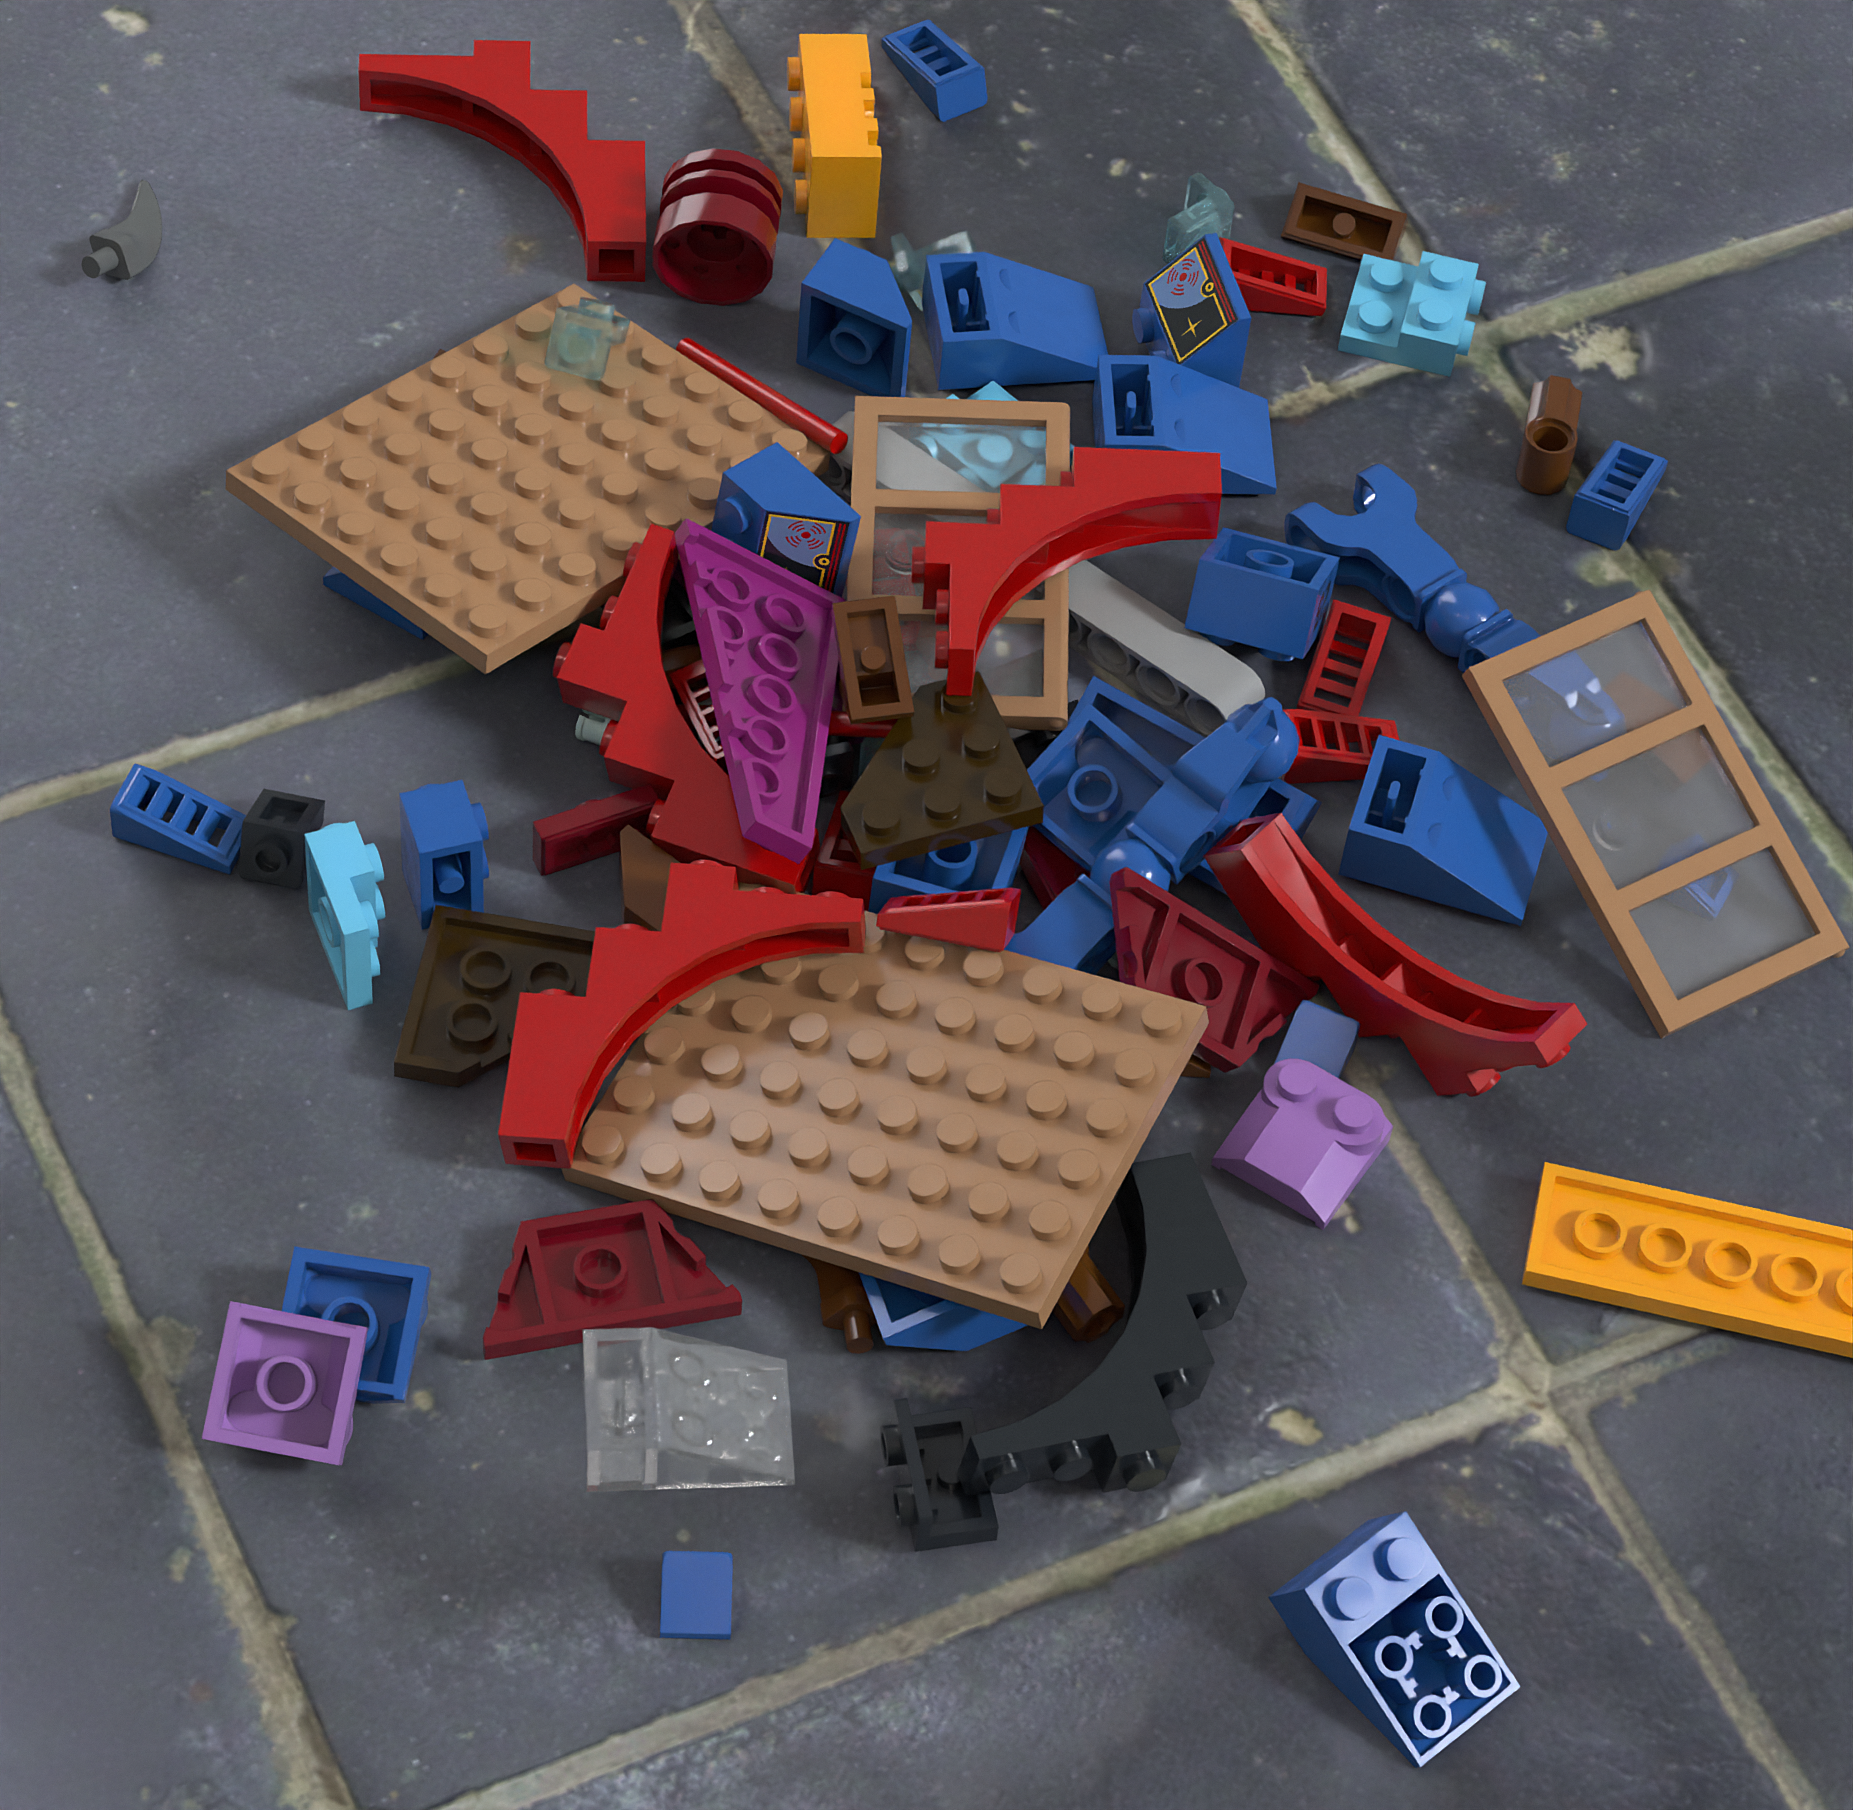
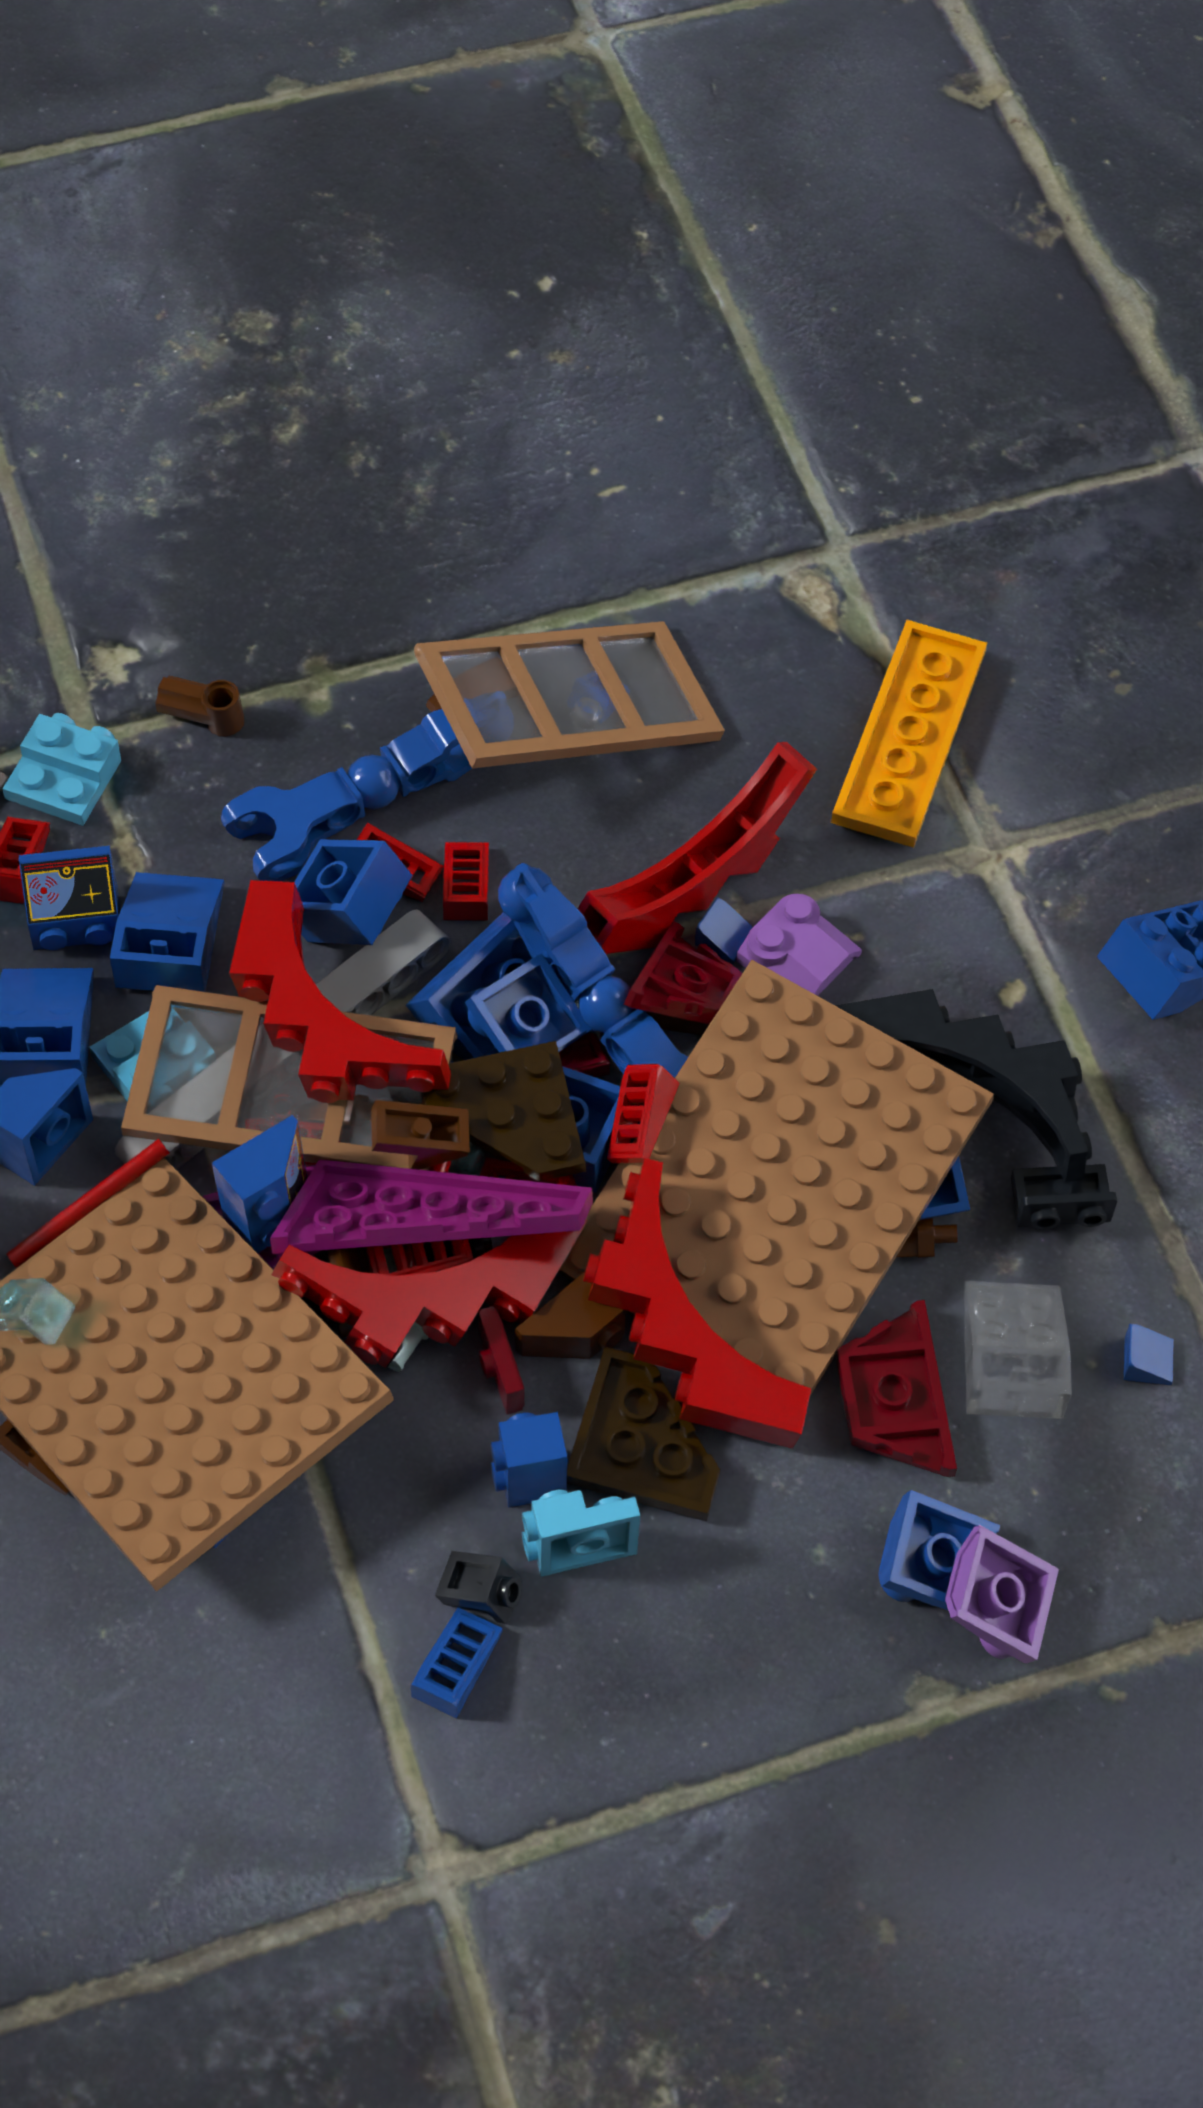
camera: 80 degrees left, 5 degrees up
blue slope [1338,735,1548,926] -> none
blue slope [1566,440,1668,551] -> none

